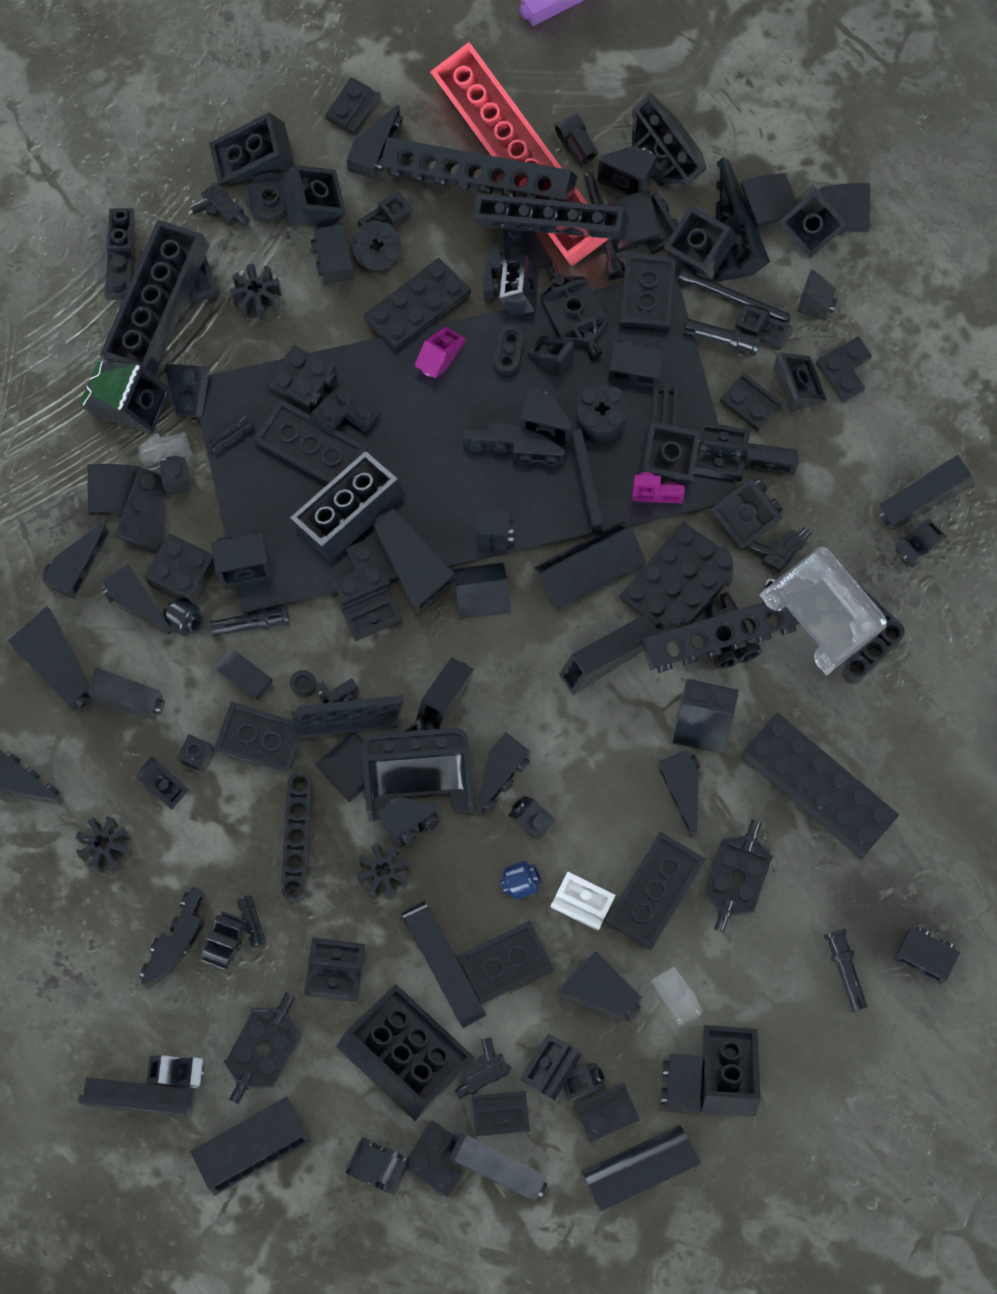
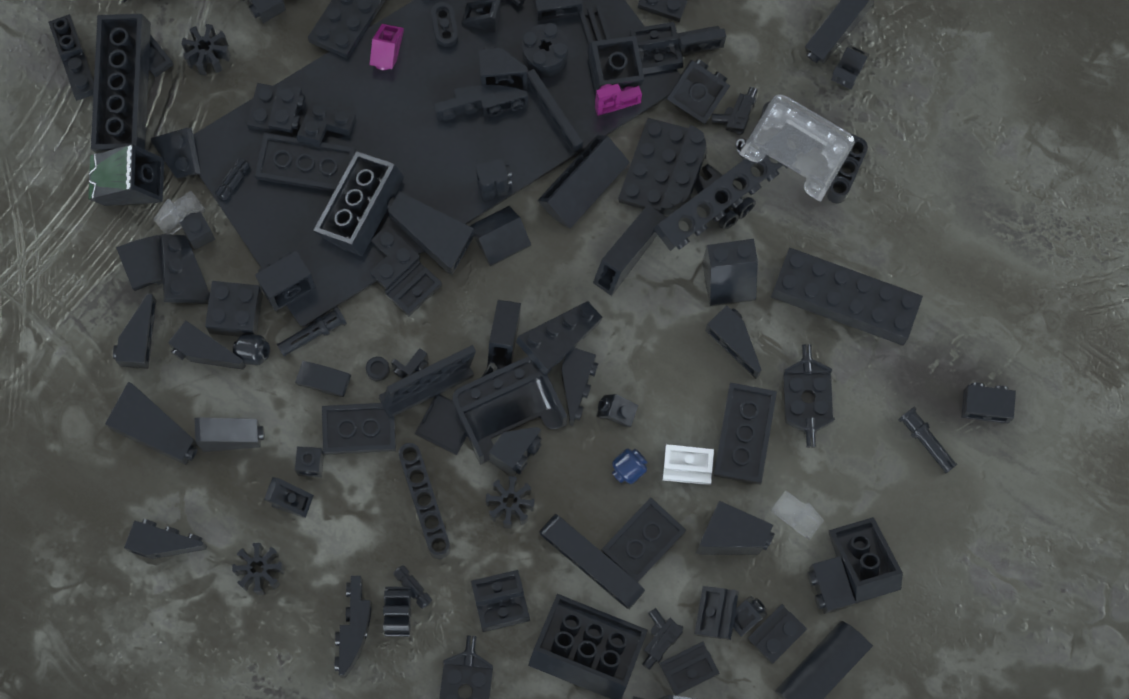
camera: 25 degrees left, 0 degrees up
none -> black wing [516,301,603,376]

